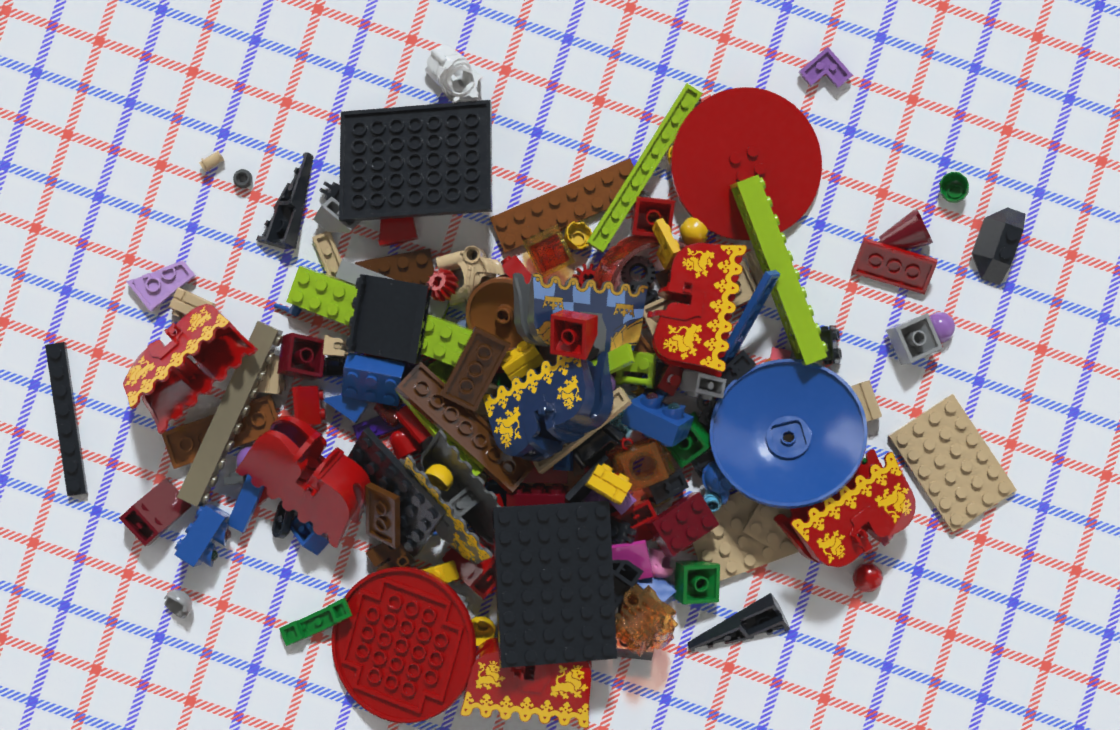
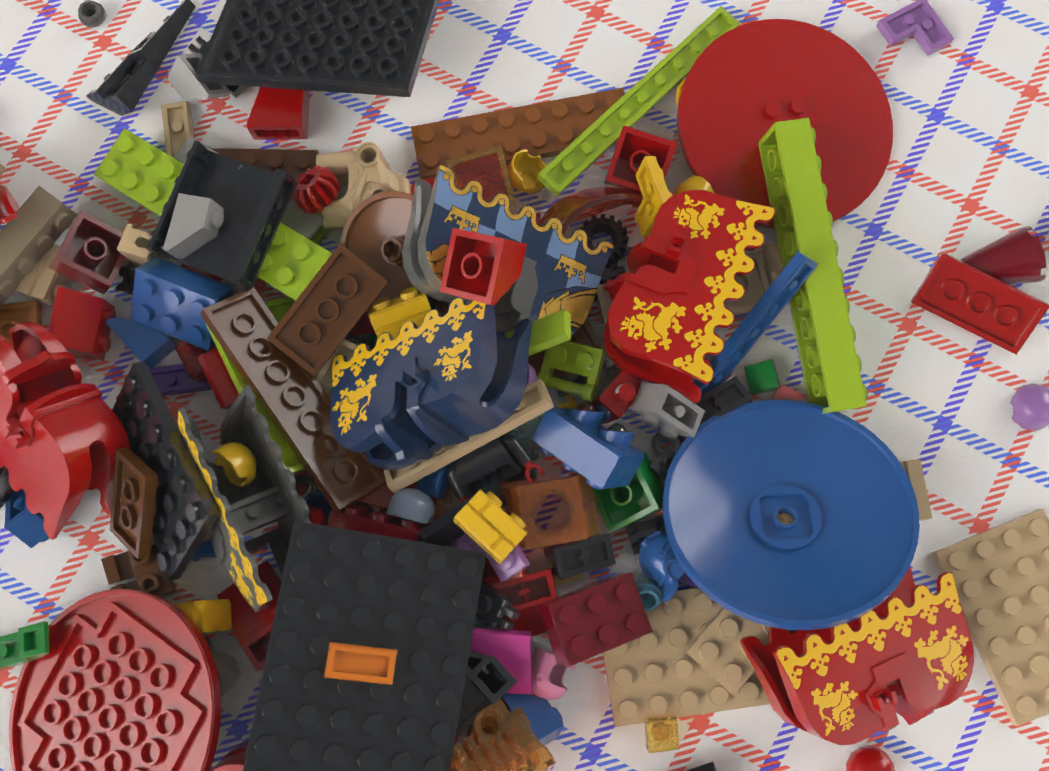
camera: 10 degrees right, 10 degrees down
blue hand [274,303,302,317] -> none
red helmet [389,427,423,460] -> none
yellow hair [471,616,496,646] -> none
green slope [675,560,720,604] -> none
black hinge [819,325,842,365] -> none
light grey slope [886,313,943,365] -> none
none -> light grey slope [163,193,224,259]
none -> orange tile [324,642,397,685]
none -> sand blue hair [386,488,435,524]
none -> clear yellow plate [644,715,679,753]
none -> green tile [744,359,781,395]

